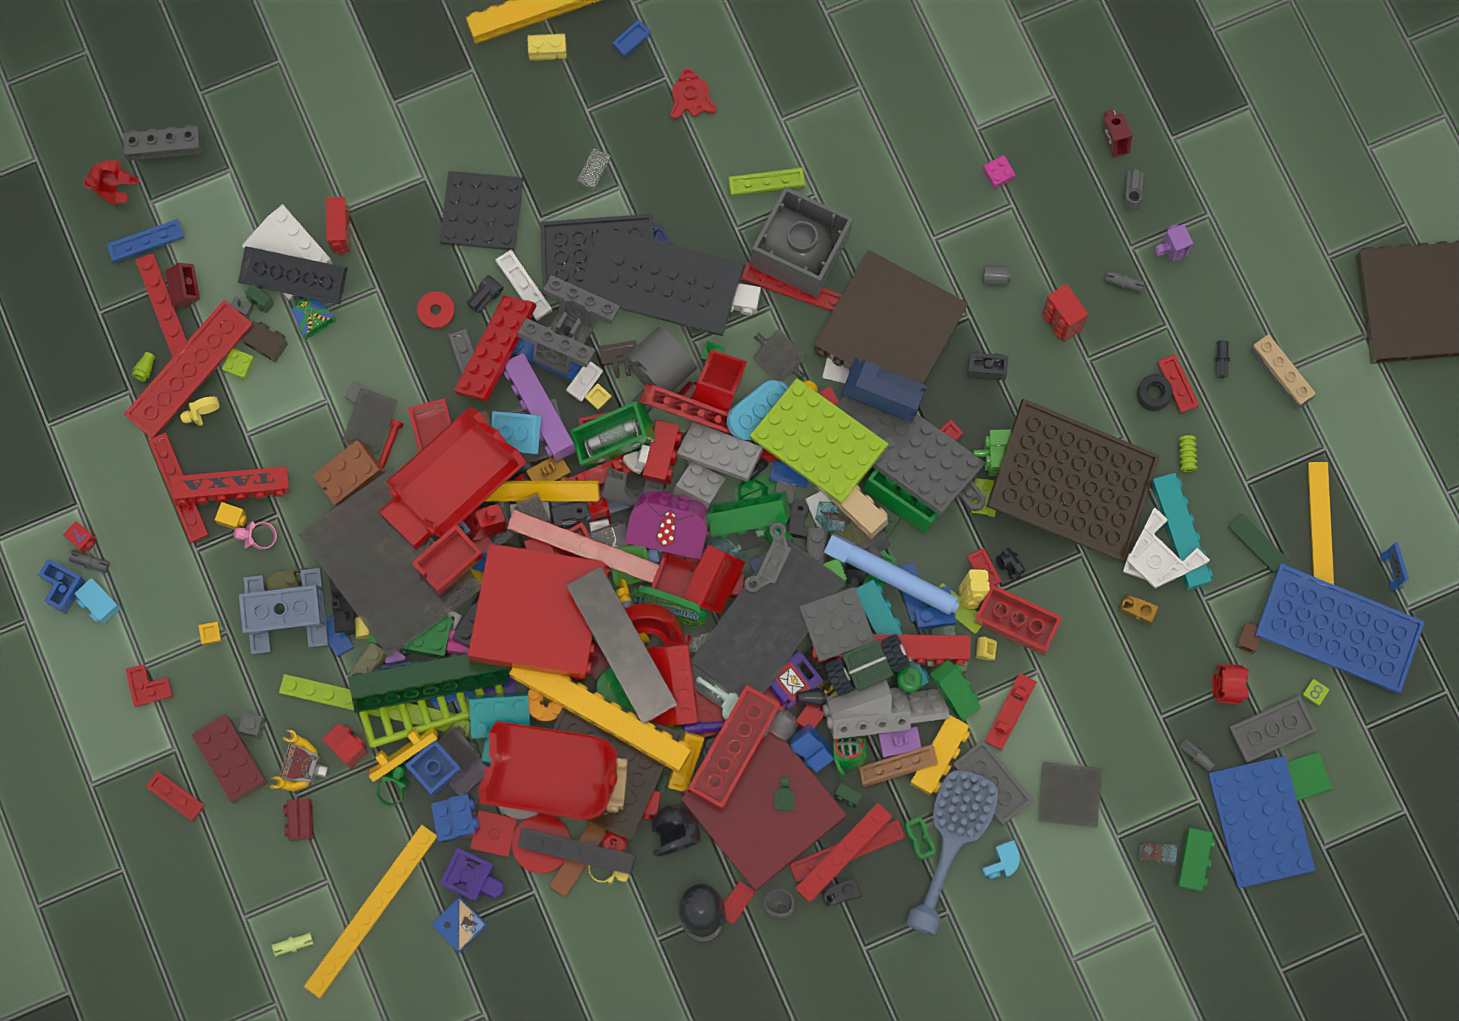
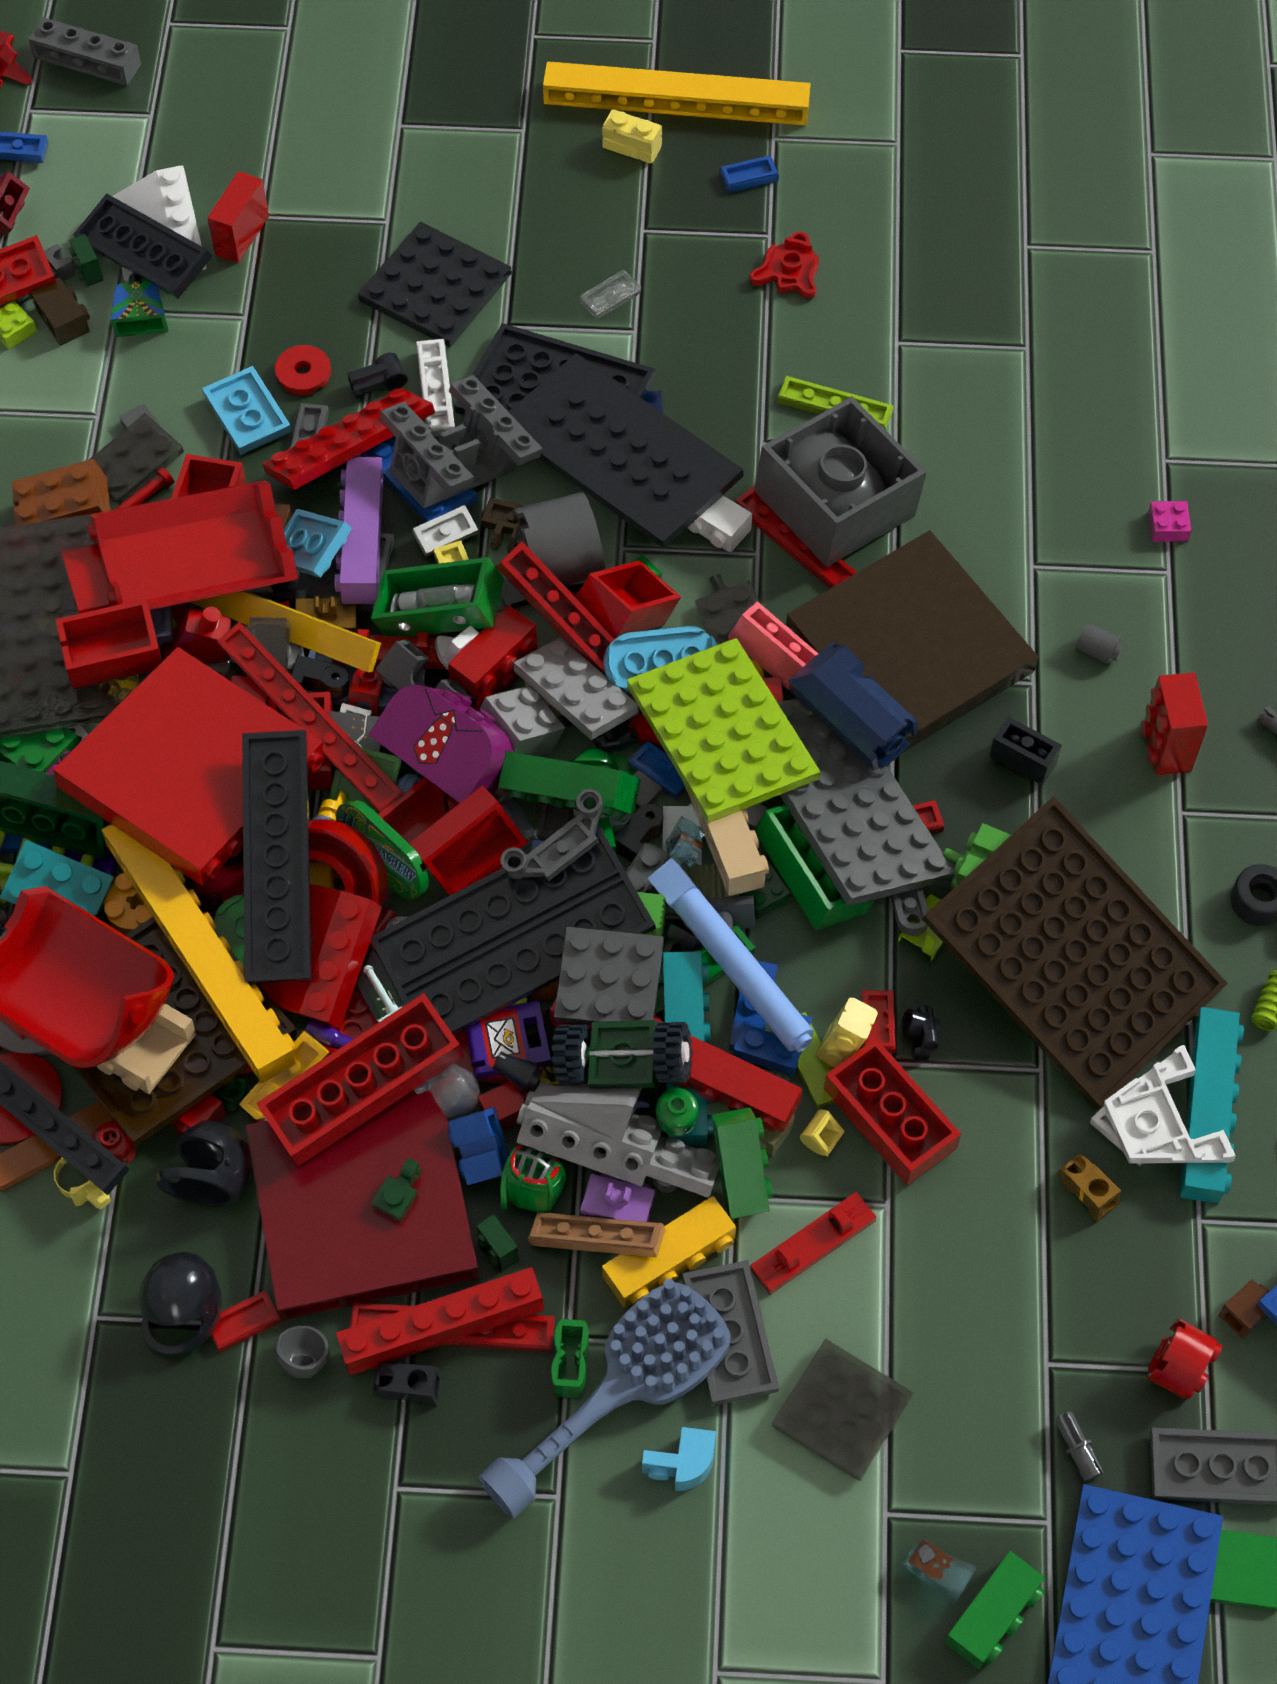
camera: 25 degrees right, 15 degrees down
none -> medium azure plate [202,366,292,455]
none -> coral brick [727,602,819,692]

